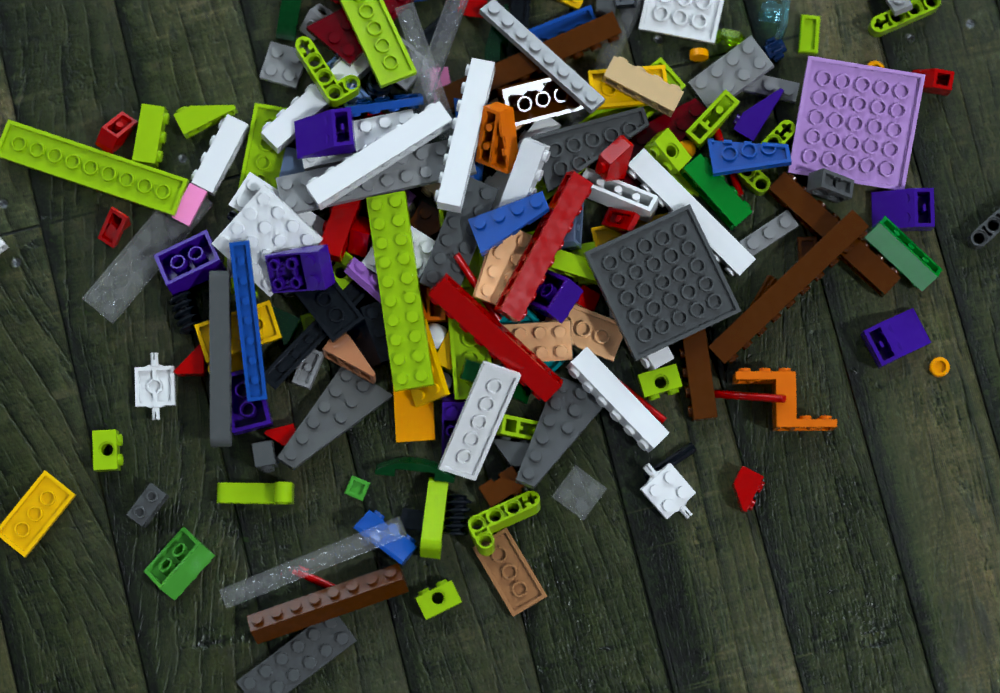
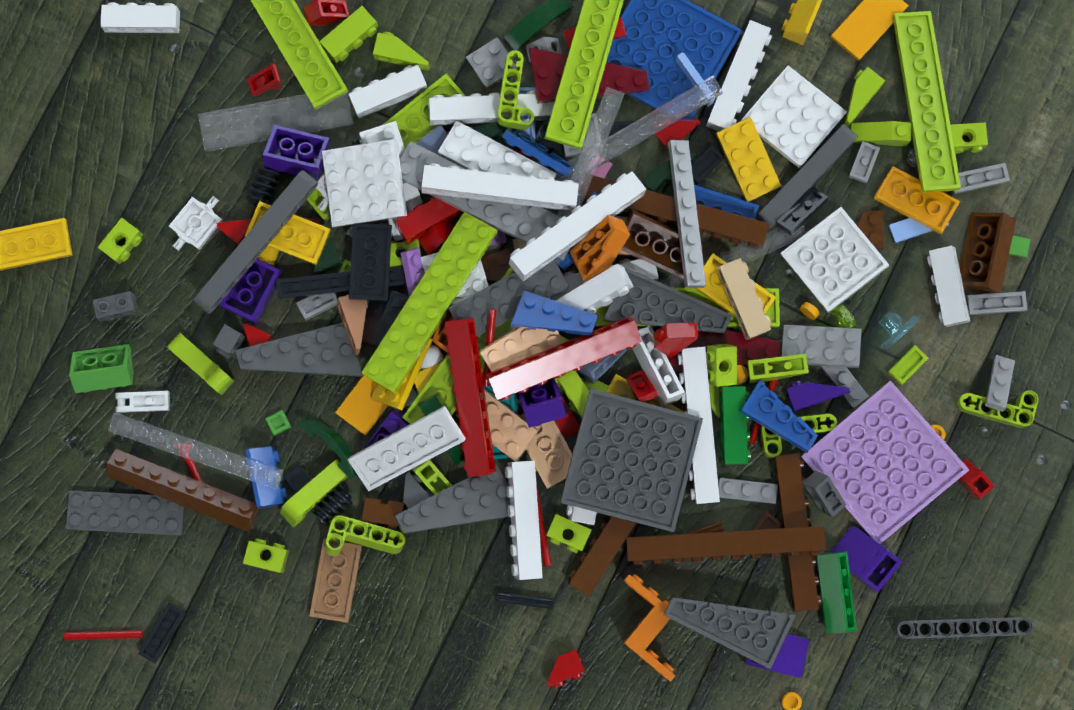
camera: 40 degrees right, 0 degrees up
bright pink tile [172,183,208,227] -> none
blue plate [229,240,268,402] -> none
dark purple slope [264,244,335,293] -> none
dark purple slope [294,107,356,159] -> none
clear plate [552,465,607,521] -> none
white plate [640,463,696,519] -> none
red bar [714,390,786,403] -> none
dark blue gear [763,36,787,62] -> none
none -> white plate [115,391,170,413]
none -> dark grey wing [663,597,796,669]

